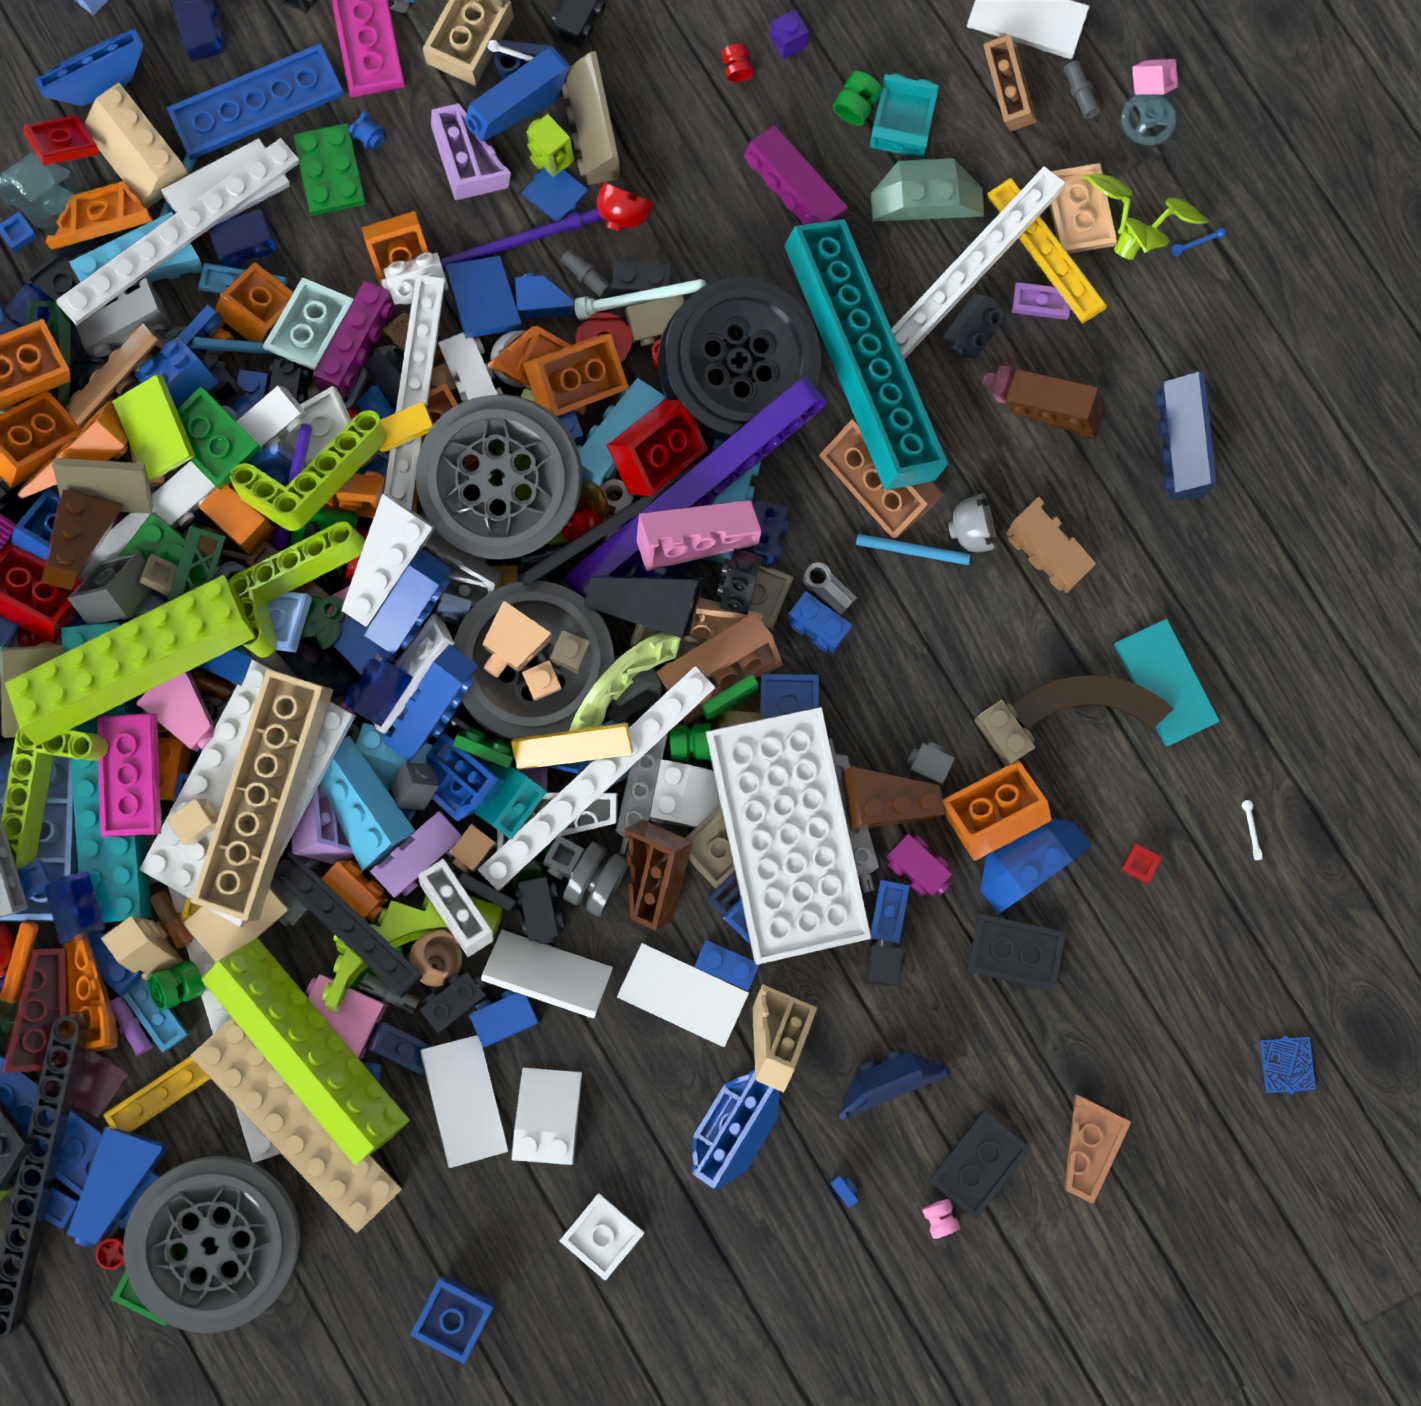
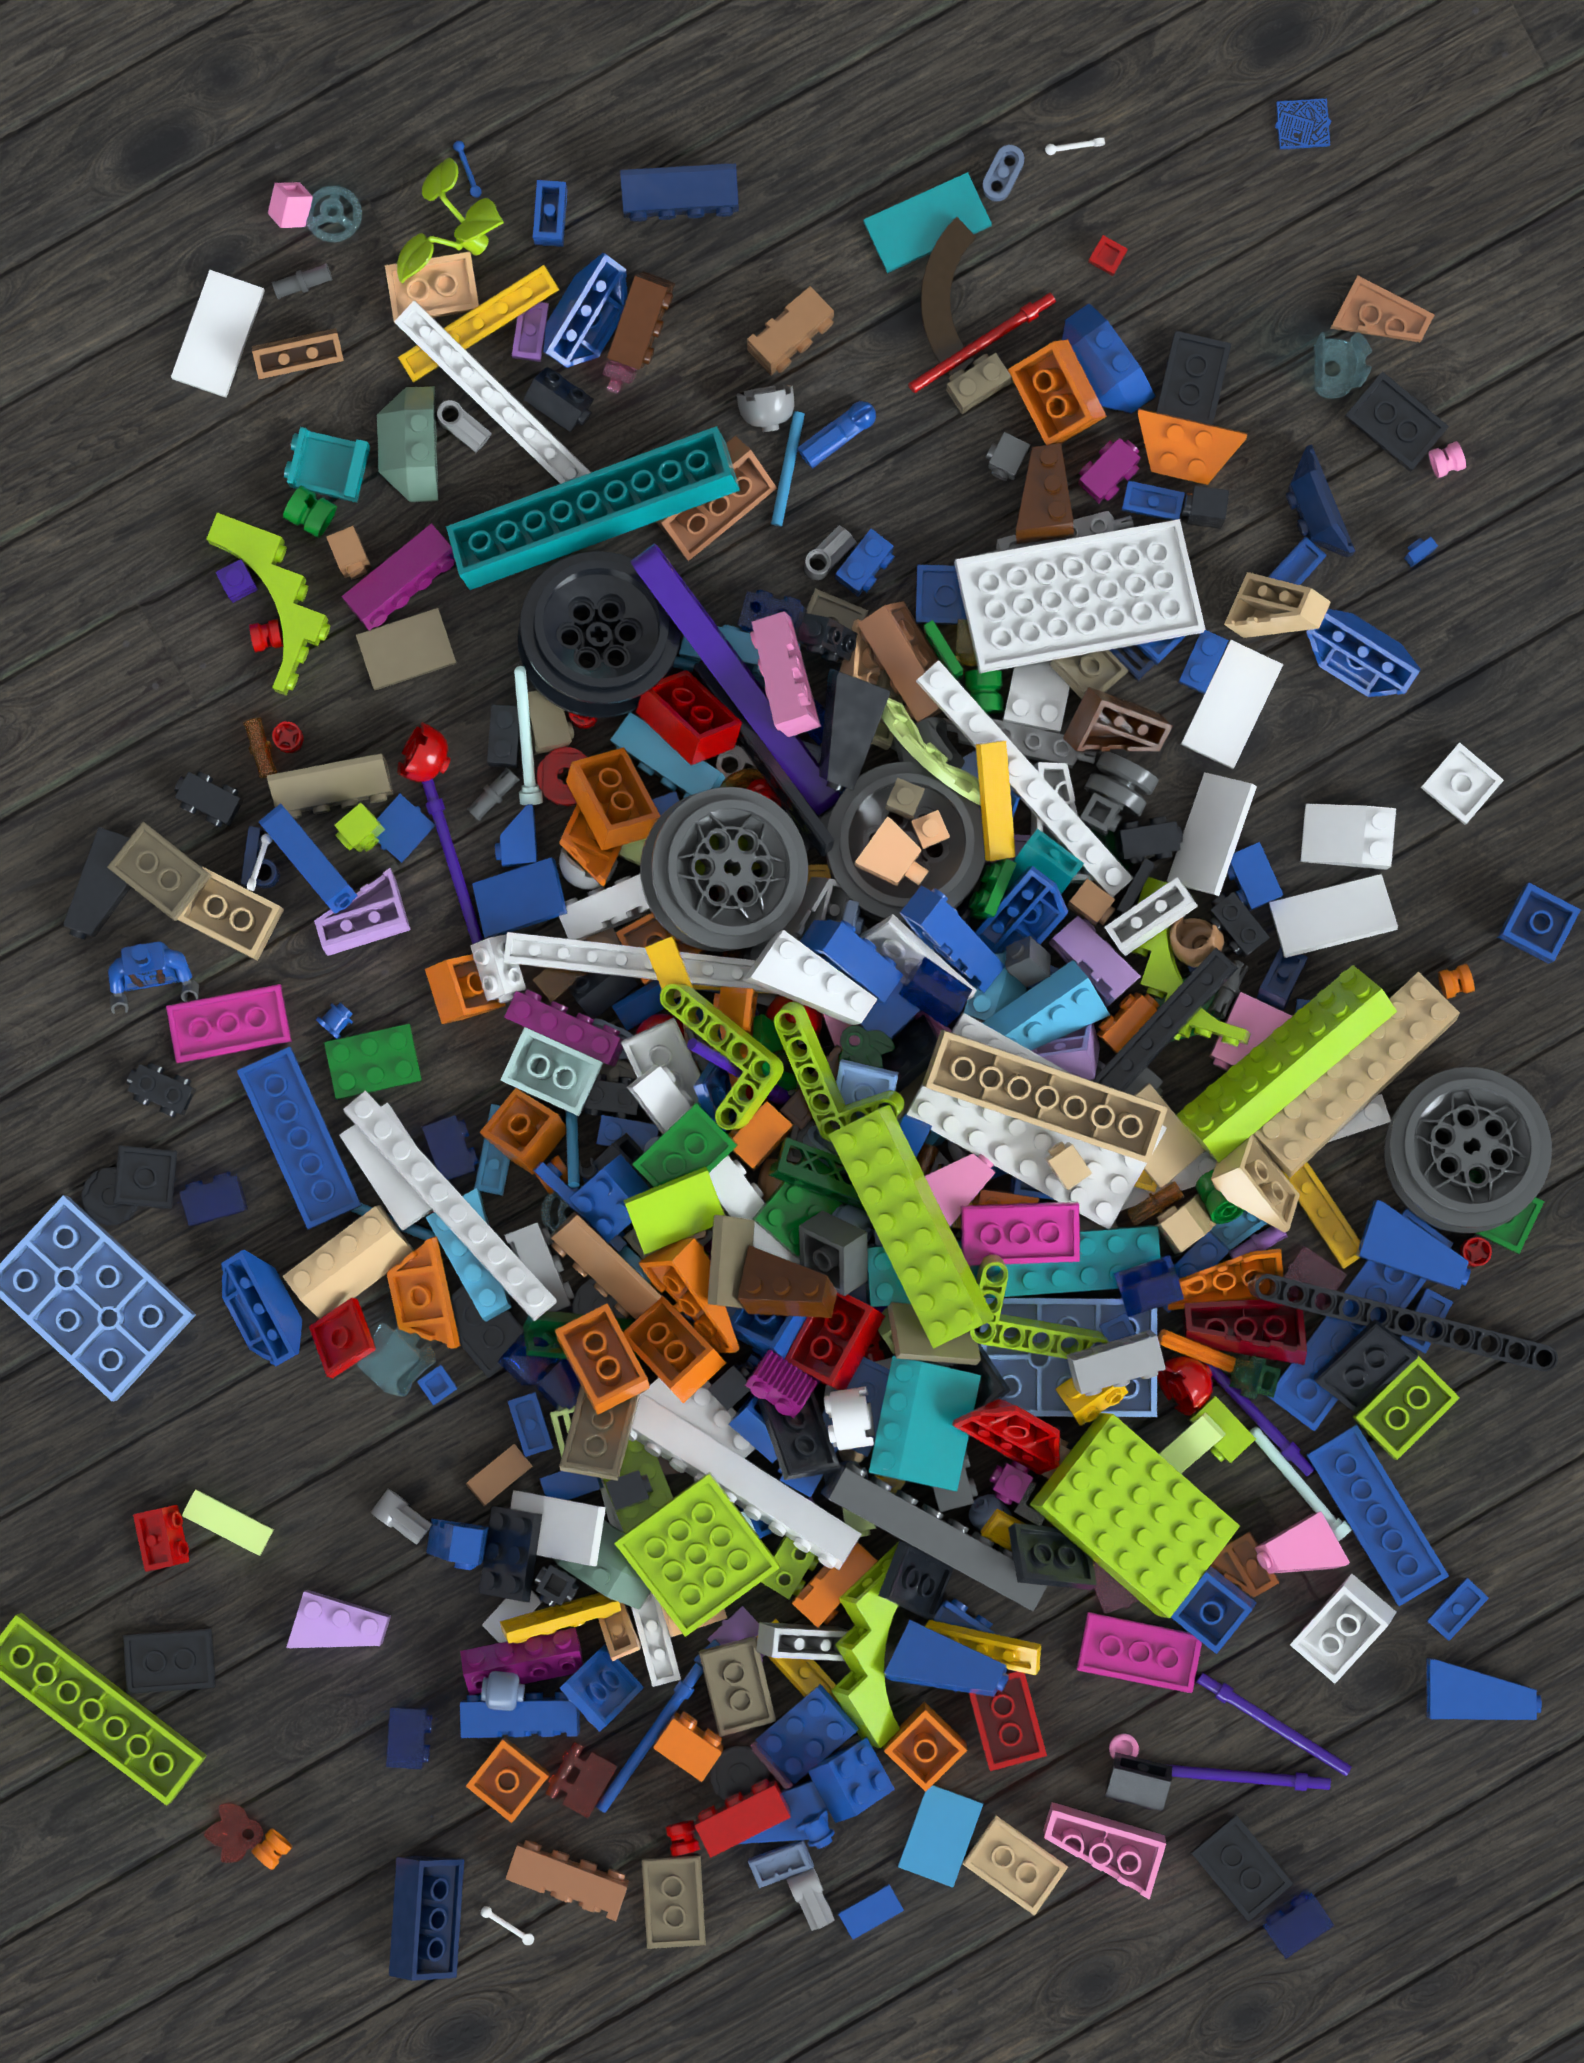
camera: 85 degrees left, 5 degrees up
dark tan plate [139,554,178,595] -> none
none -> lime arch [207,513,330,696]
none -> clear orange pin [243,717,277,778]
none -> red wheel [272,721,304,754]
none -> medium nougat brick [326,526,371,579]
none -> dark tan tile [356,608,457,691]
none -> light grey piece [437,400,492,453]
none -> blue brick [533,180,568,247]
none -> blue wedge [543,253,627,368]
none -> blue piece [797,401,876,469]
none -> red bar [908,293,1056,393]
none -> sand blue plate [982,145,1024,201]
none -> orange wing [1138,408,1247,485]
none -> tan slope [1211,1135,1300,1233]
none -> blue tile [1269,536,1327,585]
none -> clear light blue piece [1314,332,1372,399]
none -> orange wheel [1438,964,1475,999]

